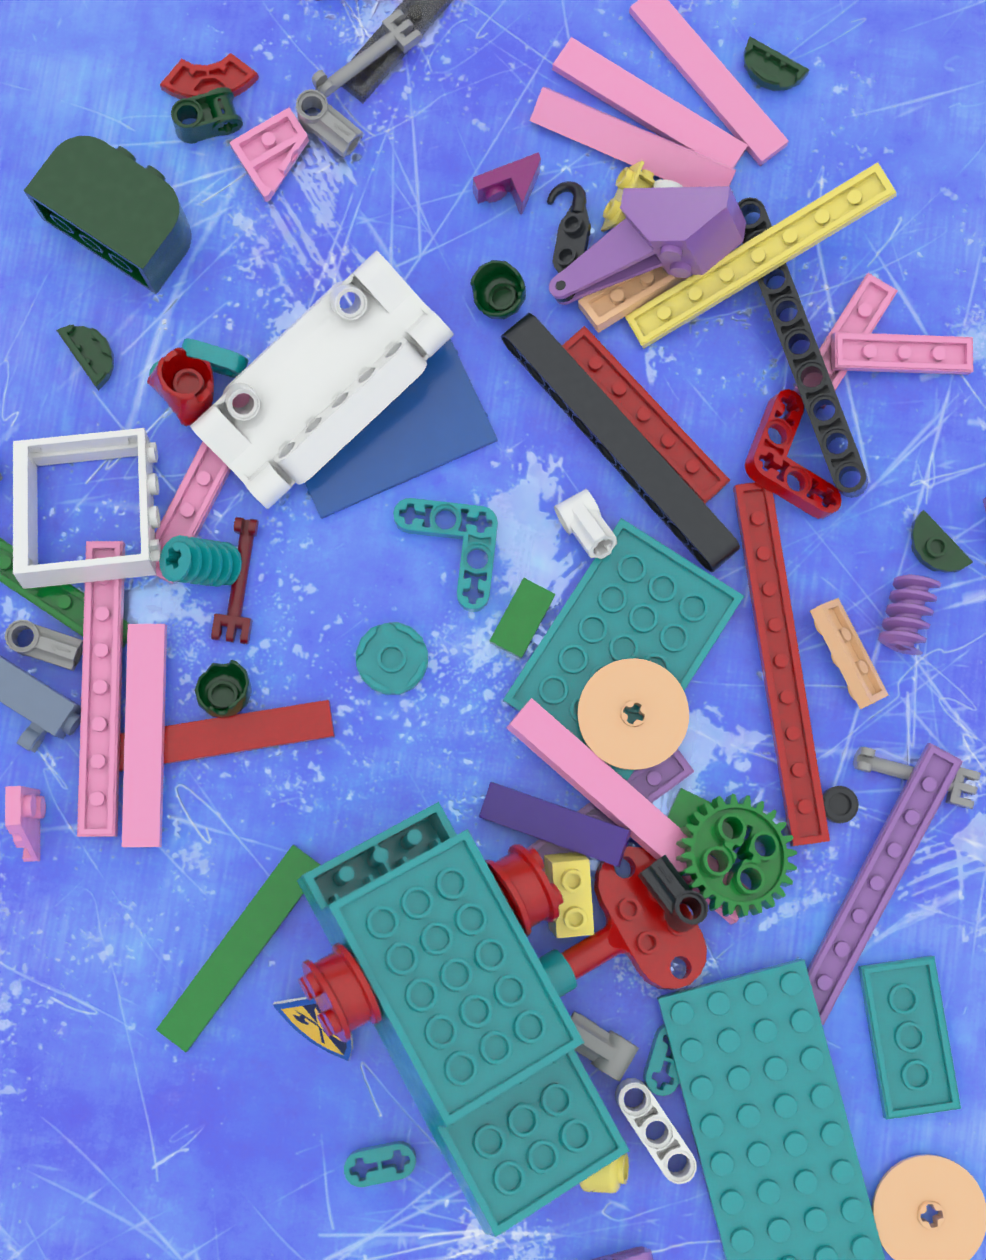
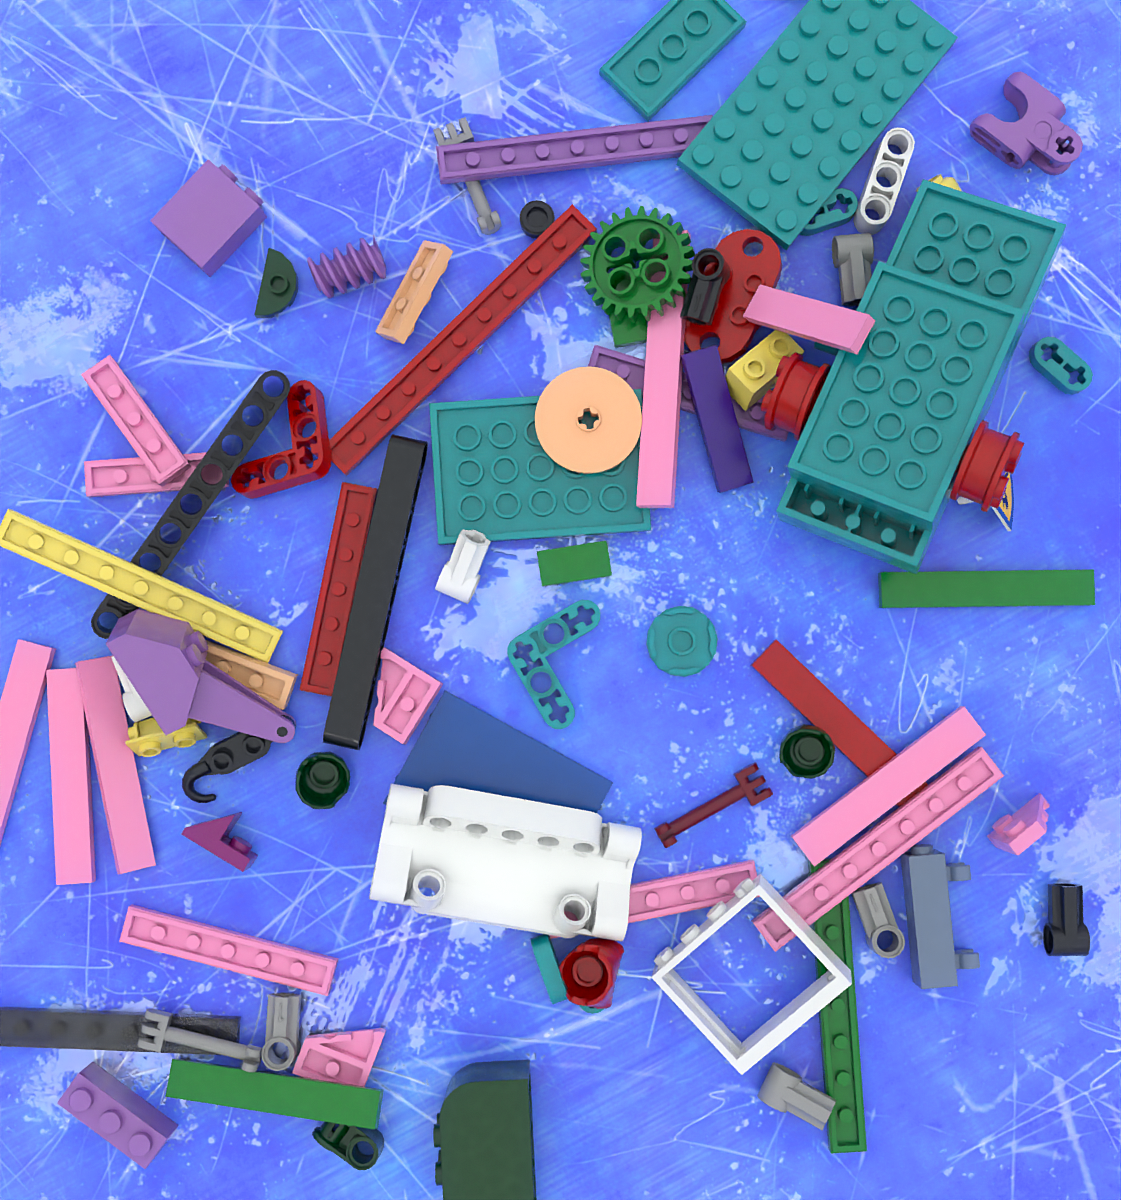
camera: 120 degrees left, 5 degrees up
dark green plate [56,325,114,390] -> none
teal piece [159,535,242,587] -> none
red tile [160,53,259,101] -> none
none -> bright pink tile [119,904,339,996]
none -> green tile [165,1058,384,1130]
none -> bright pink wing [373,647,443,745]
none -> bright pink tile [743,284,875,354]

